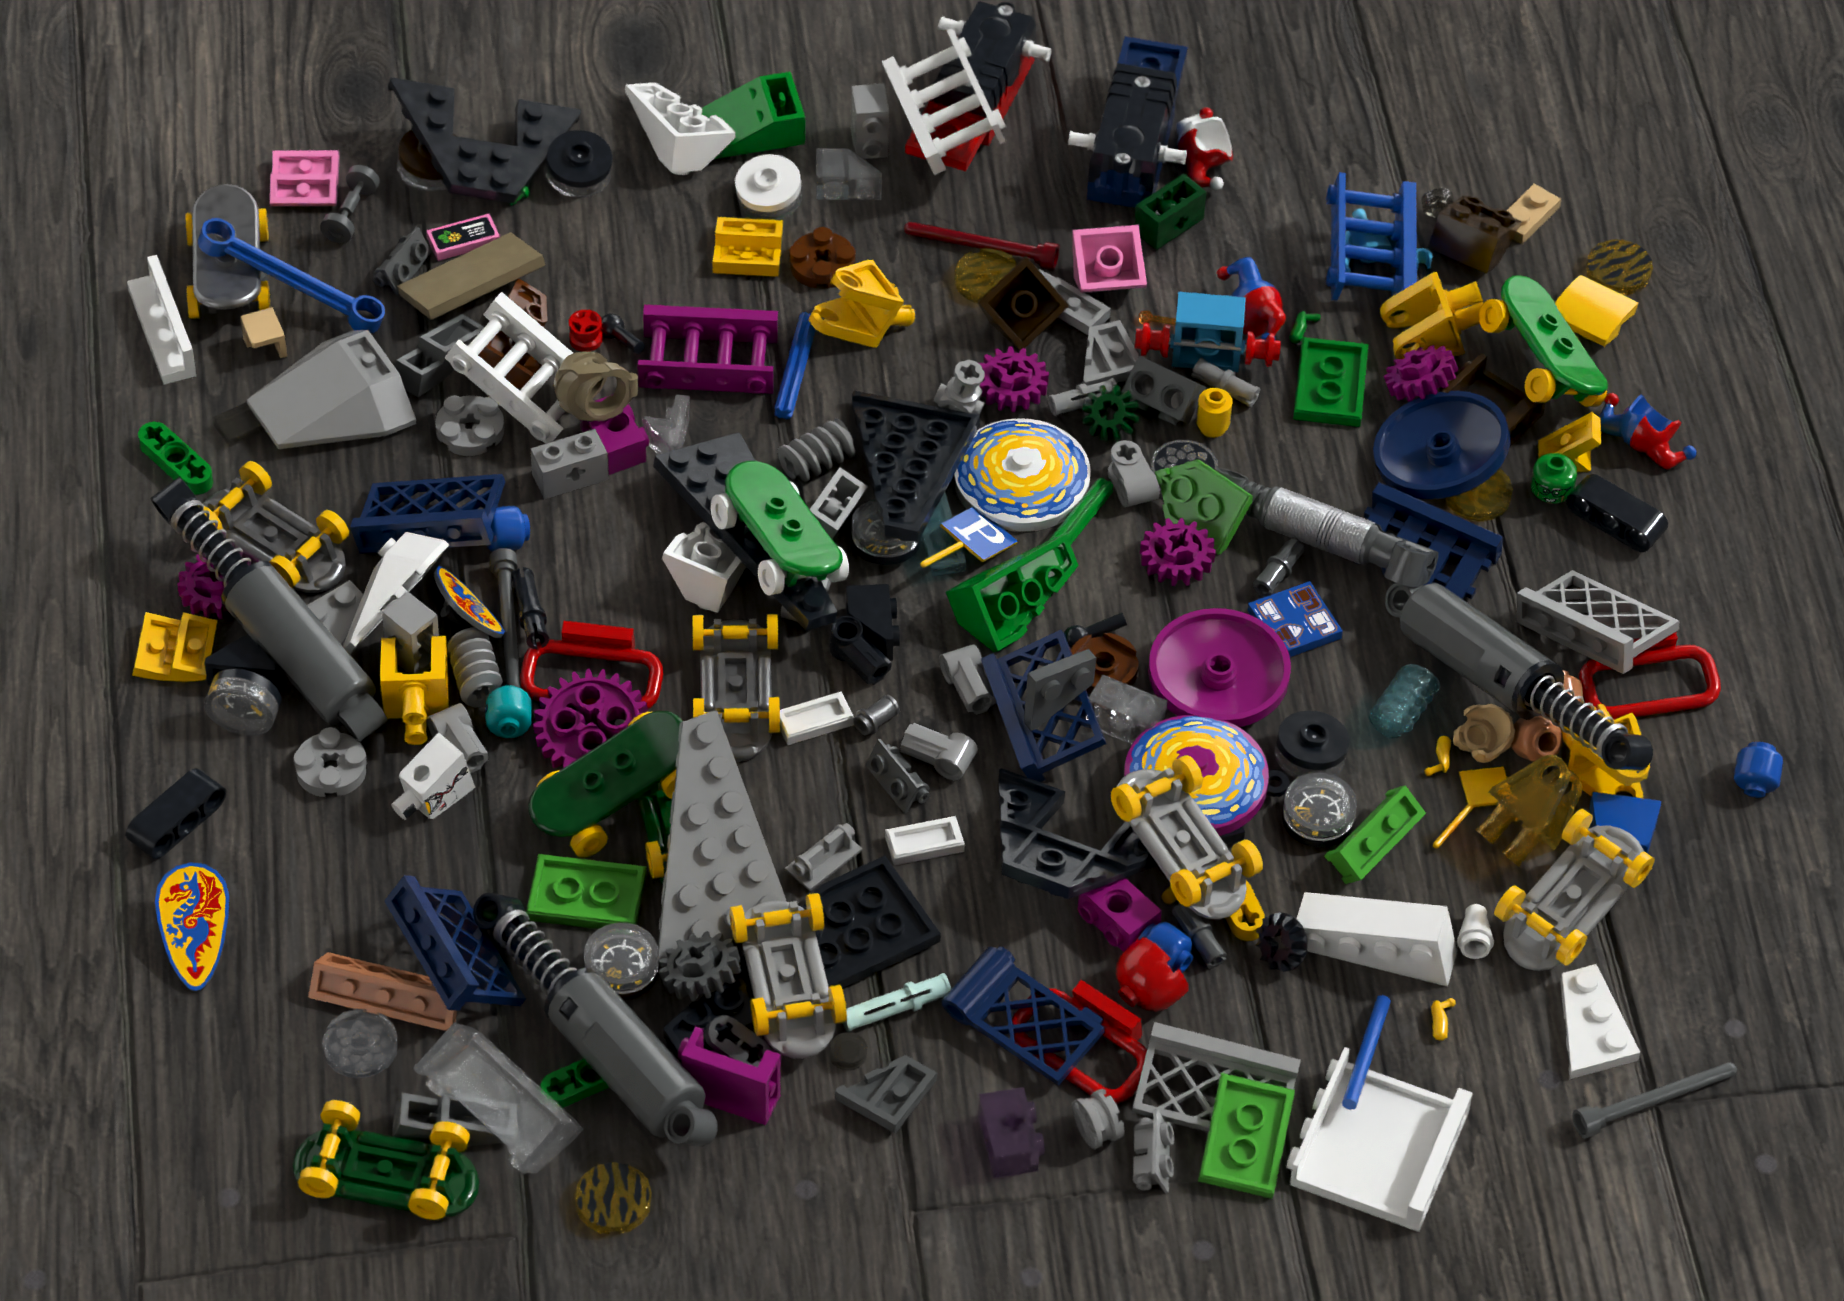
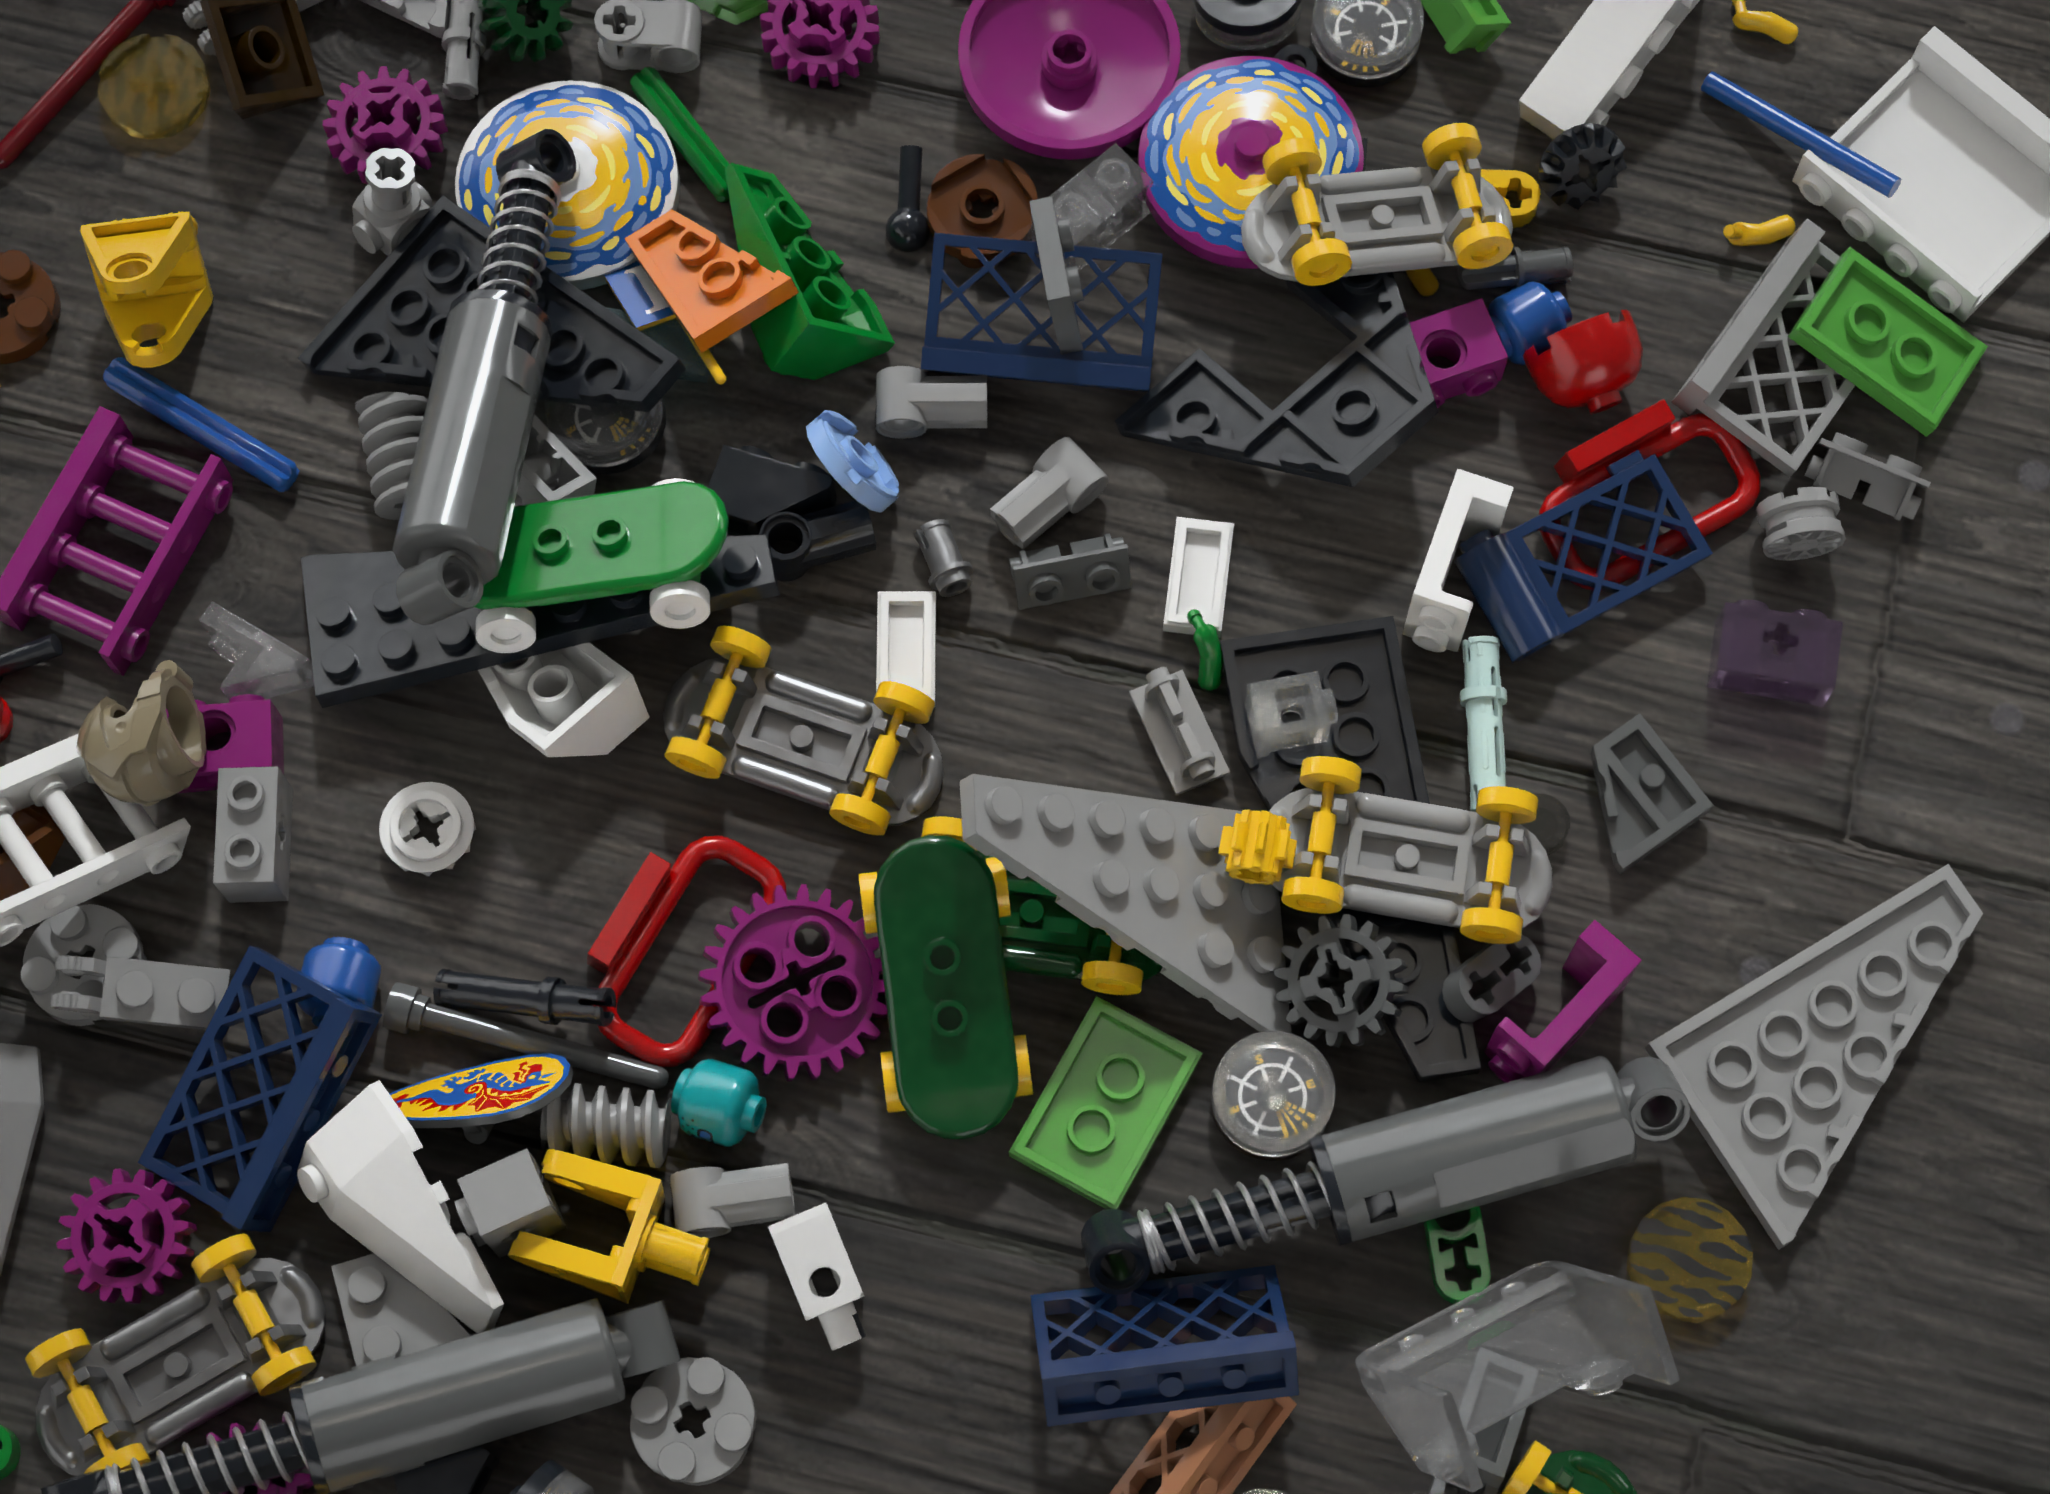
camera: 65 degrees left, 20 degrees up
none -> light grey hinge [50,955,230,1030]
none -> magenta gear [56,1168,197,1304]
none -> white gear [379,782,476,876]
none -> dark grey piece [393,129,576,625]
none -> orange wing [624,209,799,353]
none -> light blue plate [806,410,899,513]
none -> green piece [1187,609,1223,691]
none -> yellow gear [1218,809,1297,885]
none -> clear brick [1245,671,1338,758]
none -> white panel [1402,468,1514,652]
none -> light grey wing [1645,864,1983,1250]
none -> yellow piece [1723,215,1796,246]

